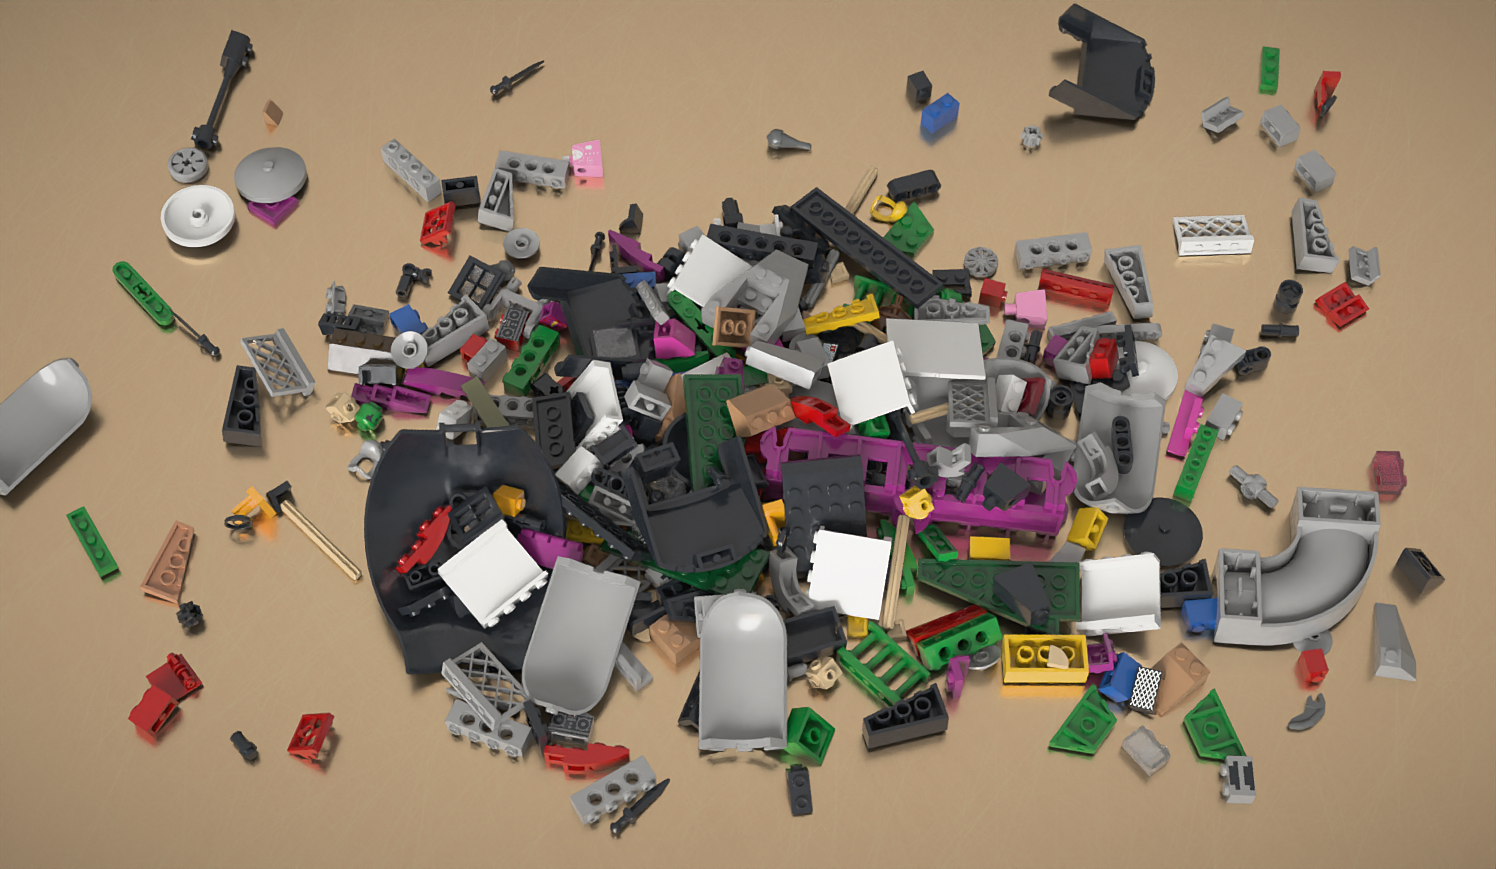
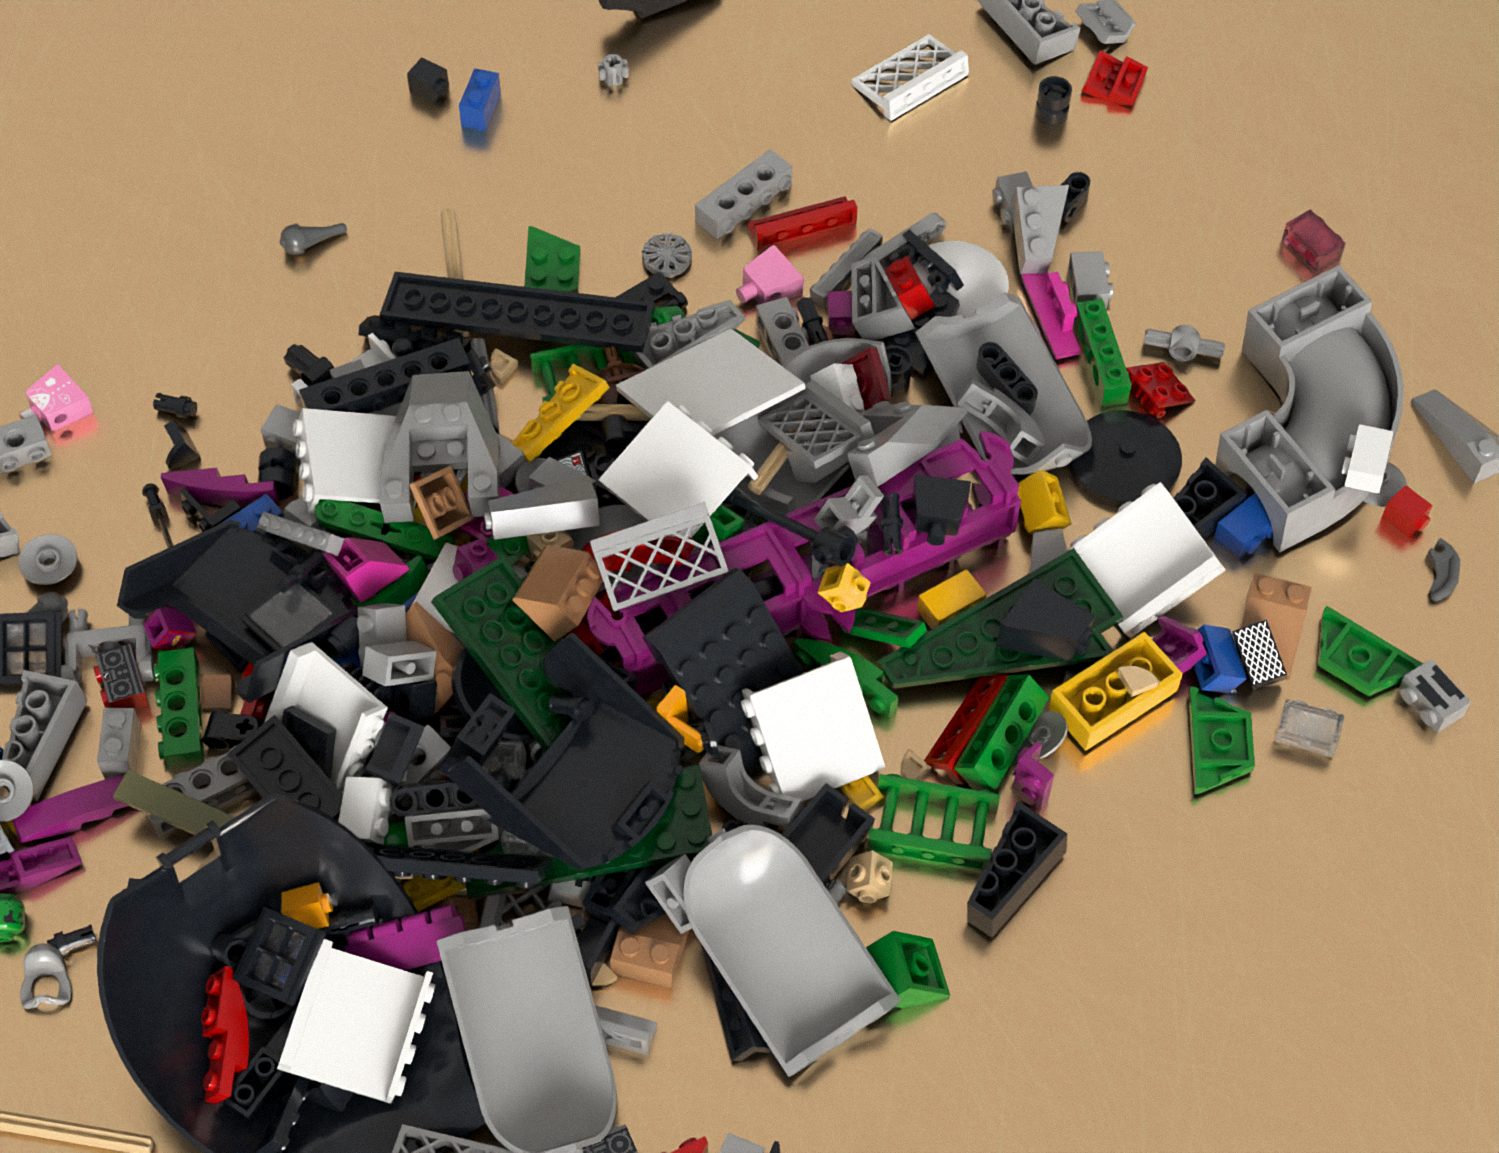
camera: 35 degrees left, 0 degrees up
white brick [436,400,473,440] -> none
red brick [460,333,487,363] -> none
black bracket [785,764,813,814] -> none
yellow piece [870,195,908,222] -> none
tan axle [882,515,910,630] -> none
black beam [887,170,941,202] -> none
red brick [978,278,1008,308] -> none
light grey wedge [1104,245,1153,319] -> none
black axle [1261,323,1299,338] -> none
black slope [1396,547,1446,594] -> none
none -> black animal [153,393,197,419]
none -> medium nougat slope [201,674,235,711]
none -> light grey fence [590,502,729,612]
none -> red hinge [1126,362,1196,418]
none -> white brick [1341,424,1394,493]

